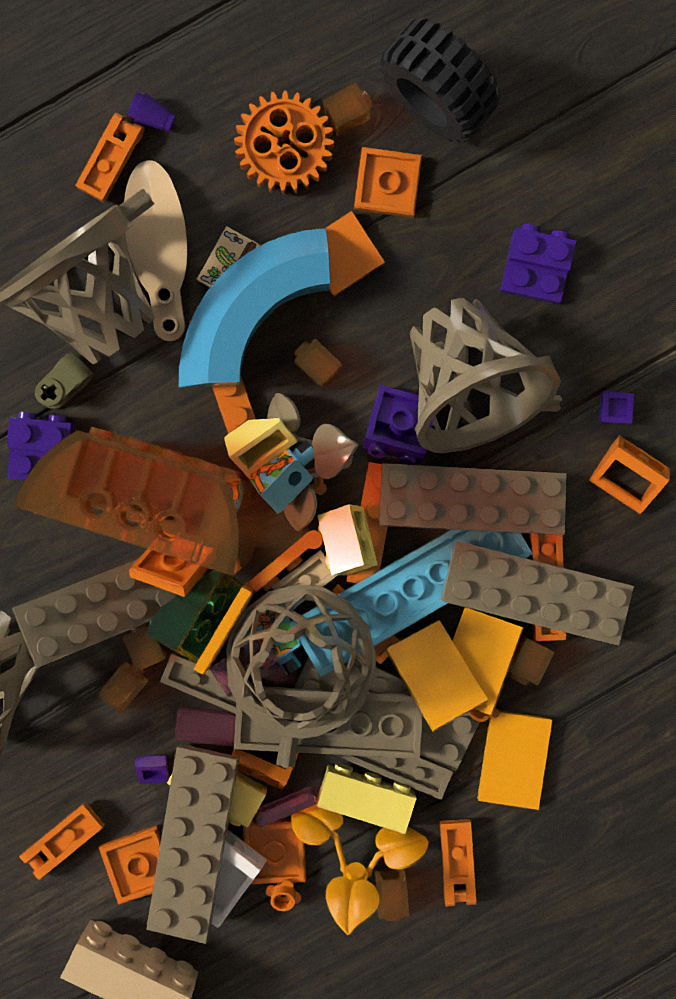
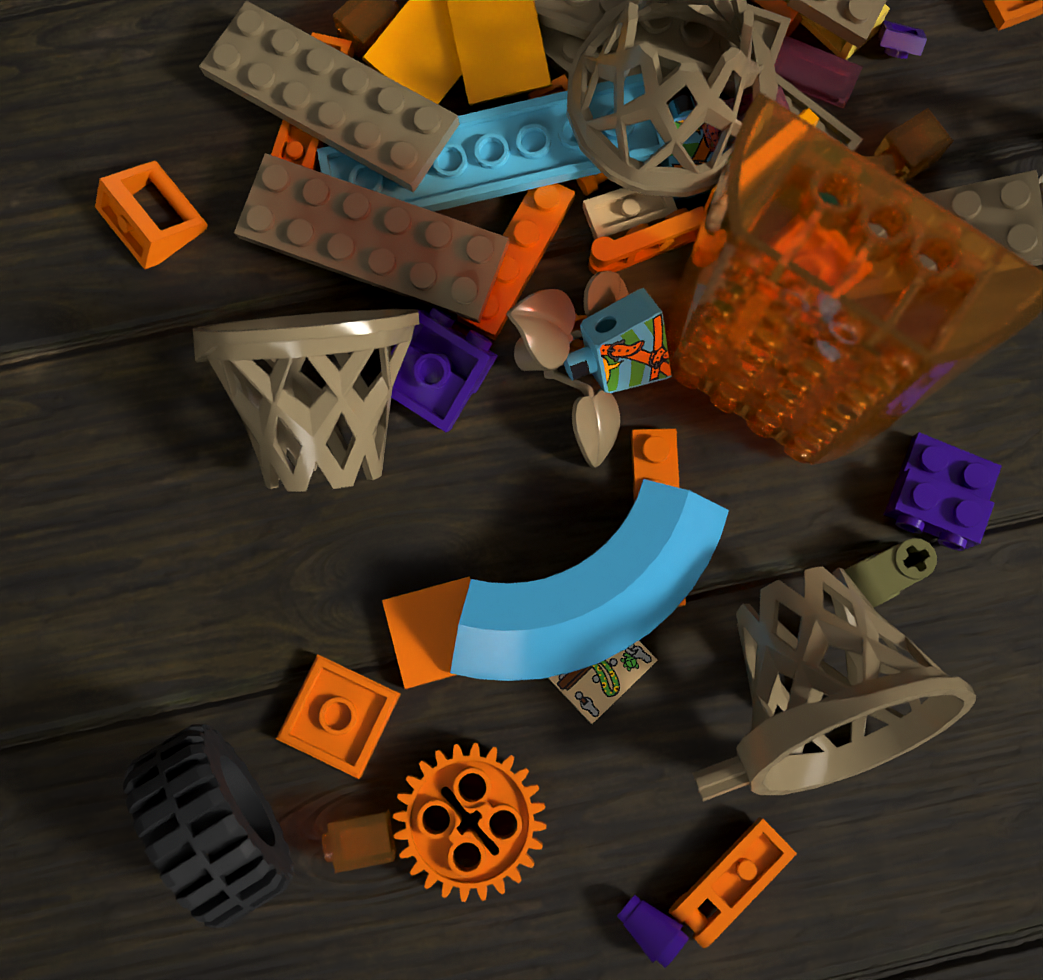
camera: 165 degrees left, 10 degrees down
tan plant [124,160,187,341] -> none
light yellow slope [224,418,298,477] -> none
clear orange brick [294,339,342,389] -> none
brick [317,504,378,575] -> none
dark purple plate [500,224,576,305] -> none
dark purple plate [599,391,634,425] -> none

